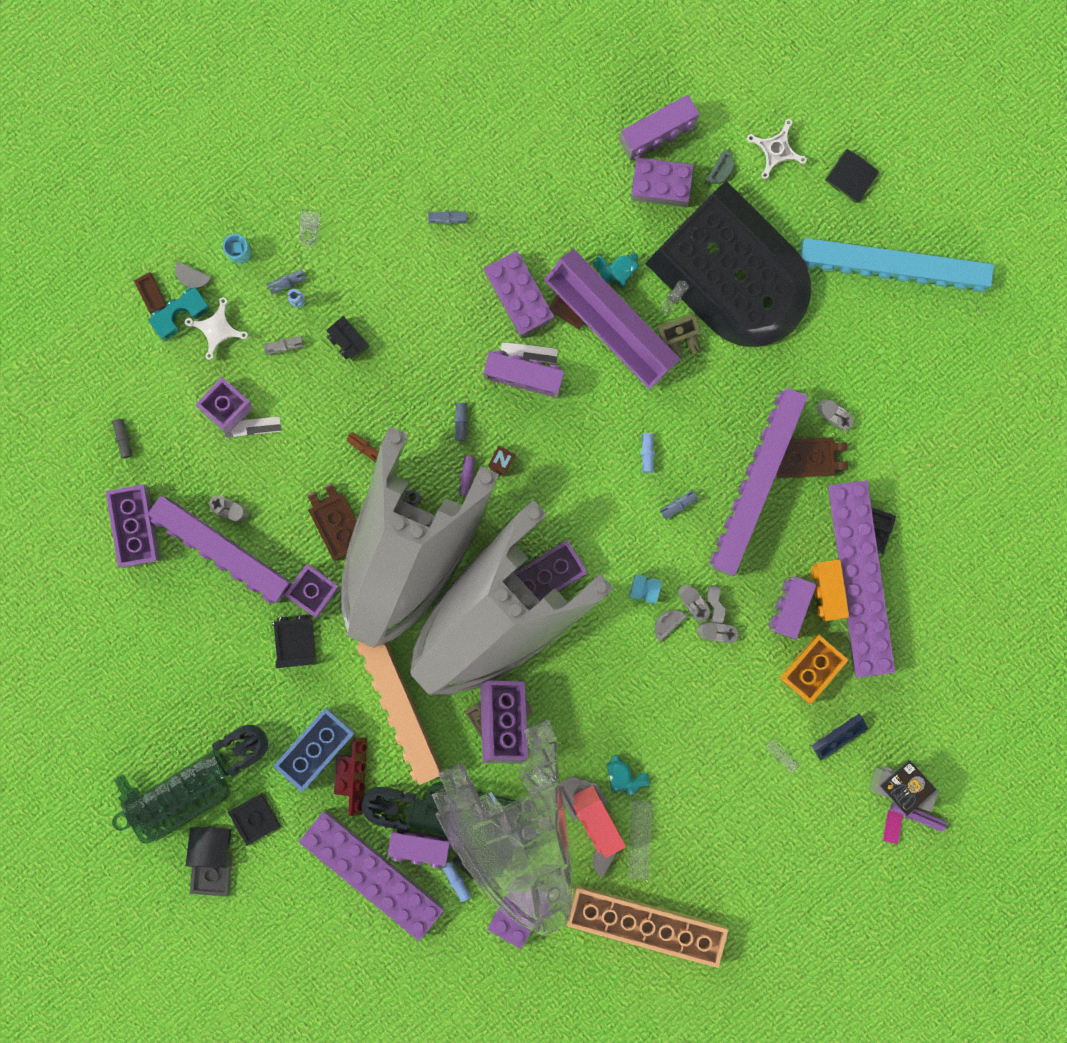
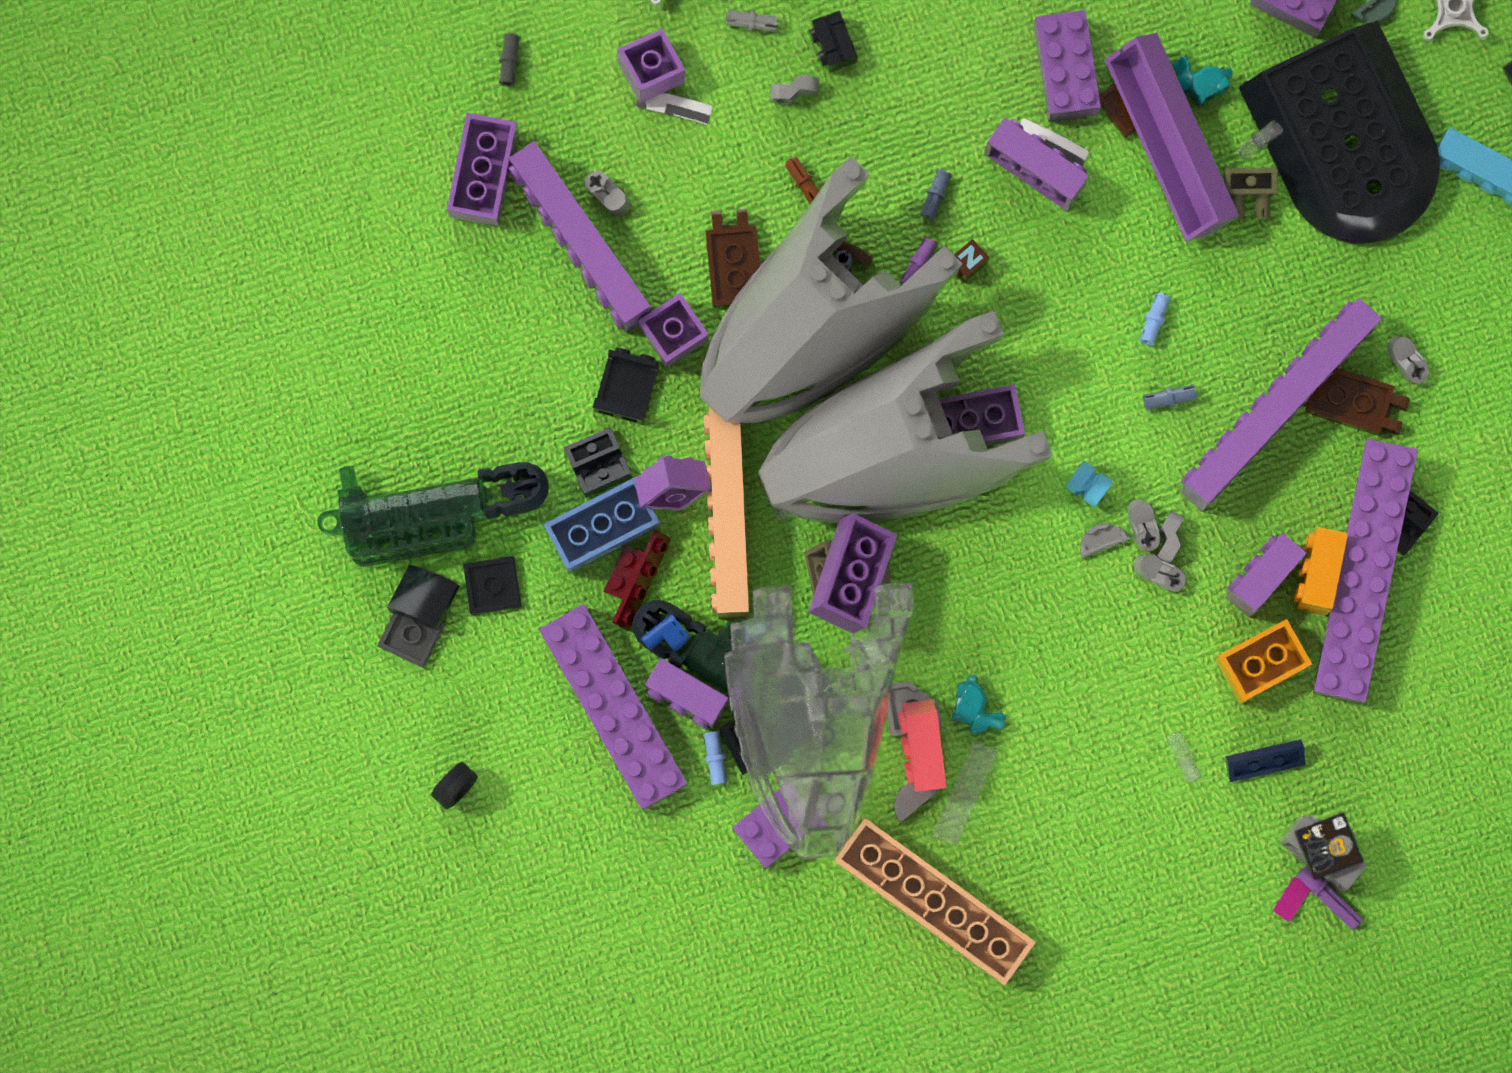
camera: 20 degrees right, 5 degrees down
none -> black tyre [431,762,478,810]
none -> black slope [564,427,632,497]
none -> medium lavender brick [634,456,711,511]
none -> blue piece [641,614,690,652]
none -> light grey piece [770,75,819,105]
none -> reddish brown tile [835,241,874,266]

